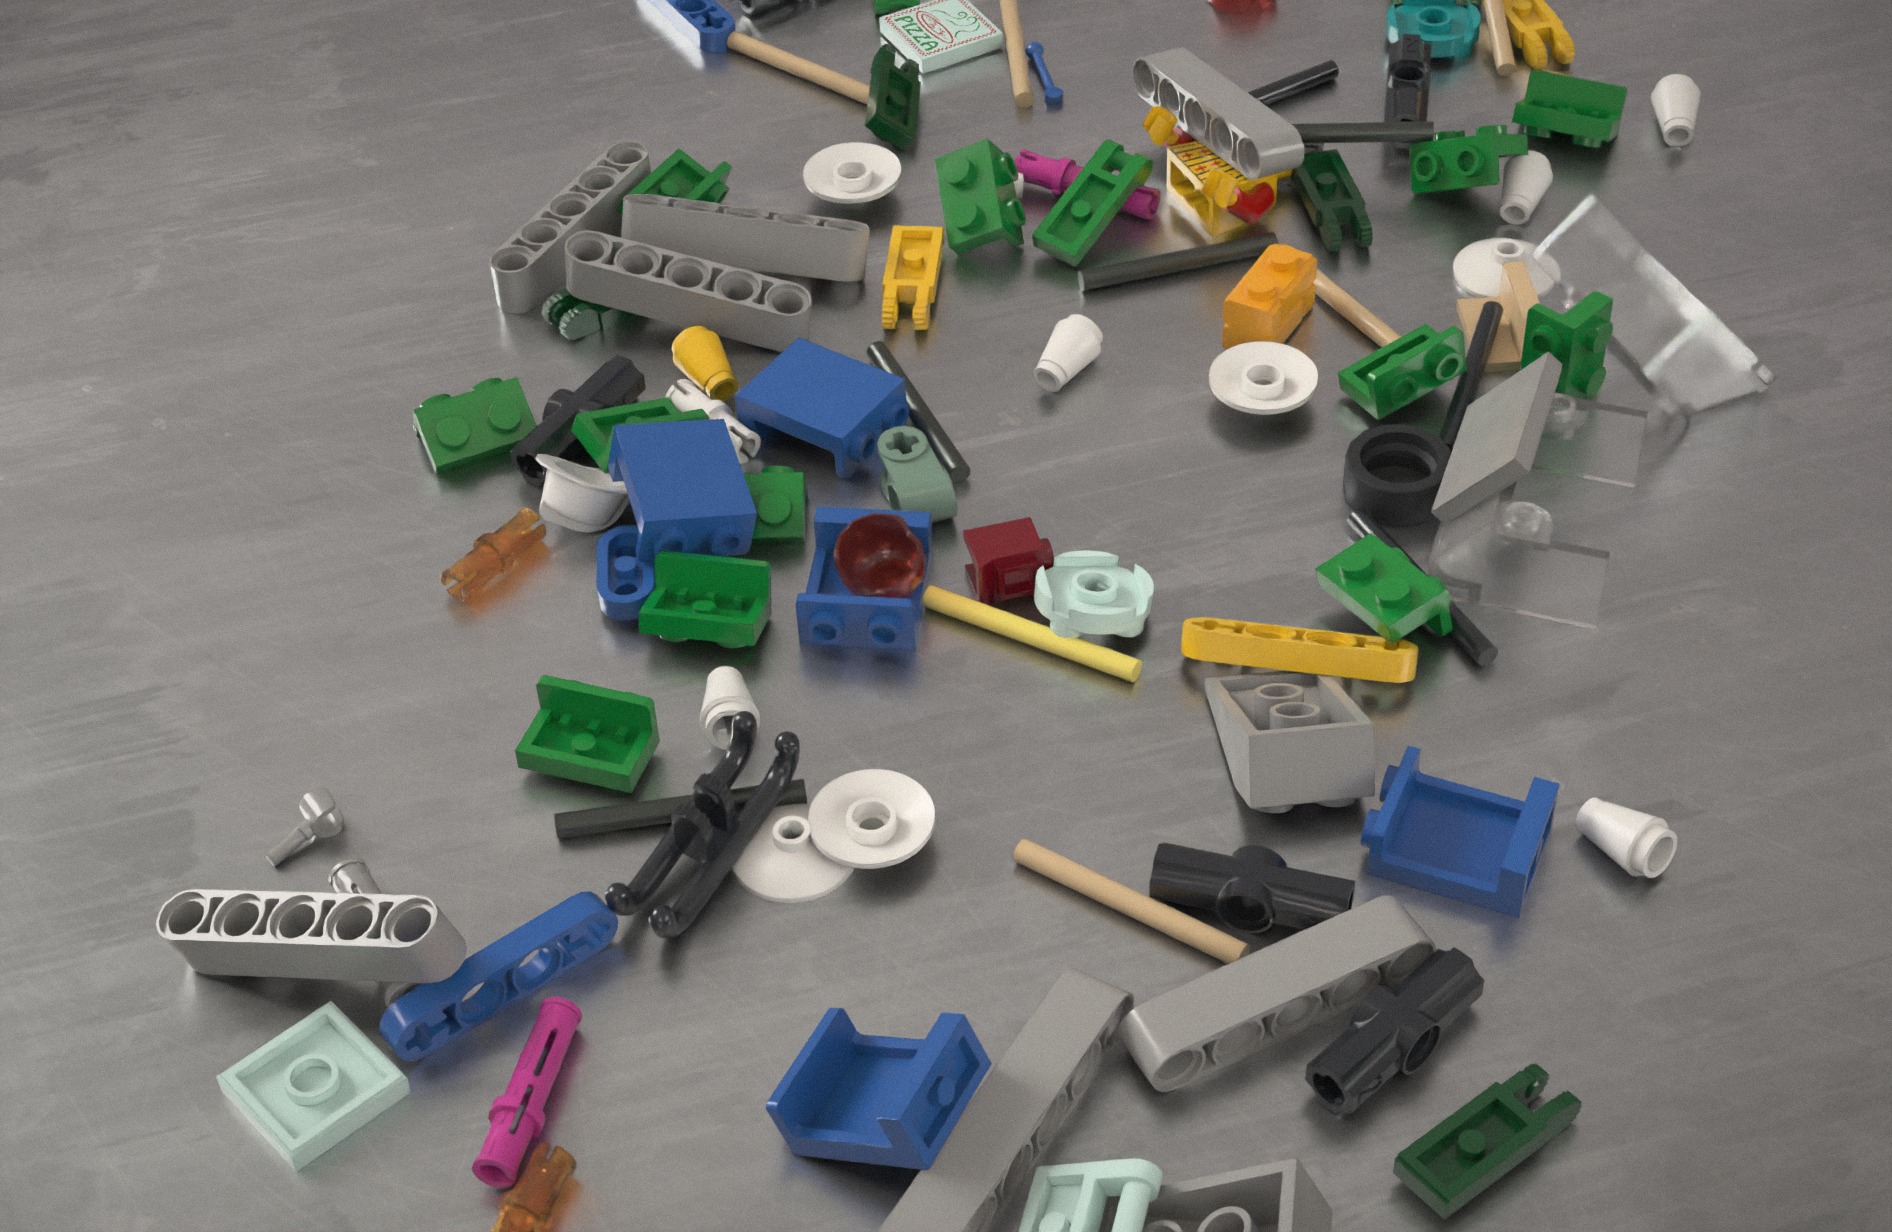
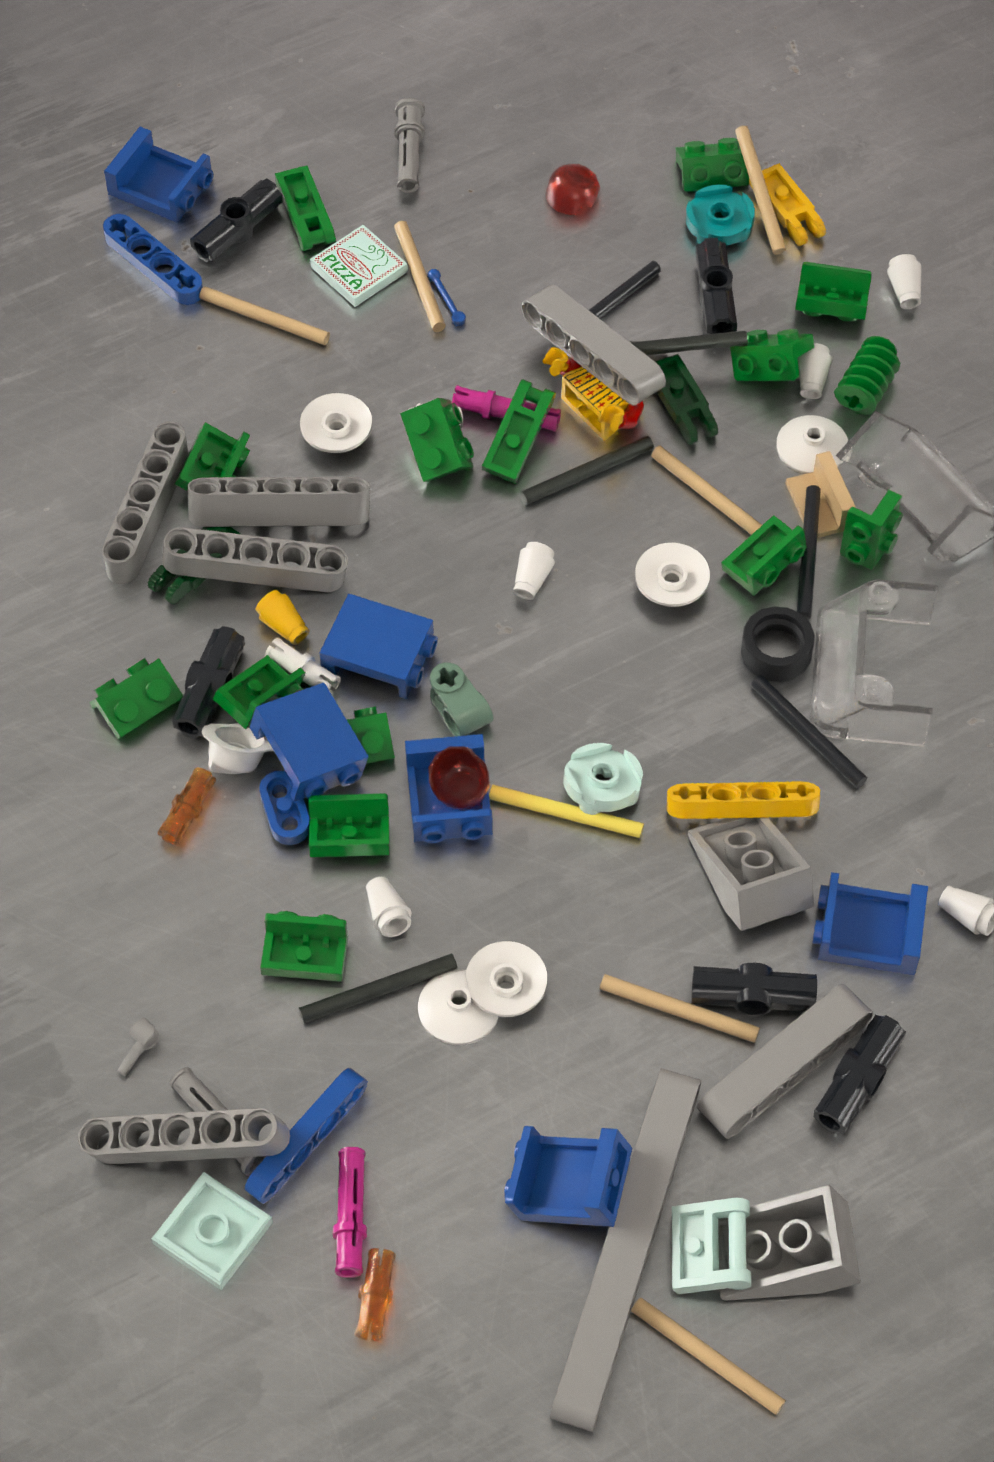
camera: 15 degrees left, 15 degrees up
black piece [605,711,800,938] -> none
dark green hinge [865,43,921,151] -> none
pearl dark grey bar [867,341,970,483] -> none
yellow hinge [882,225,944,330] -> none
dark red window [963,517,1054,606] -> none
light orange brick [1222,243,1317,349] -> none
green bracket [1315,533,1452,644] -> none
dark green hinge [1393,1063,1582,1220] -> none
light grey tile [1431,352,1563,525] -> none
none -> green piece [834,336,901,415]

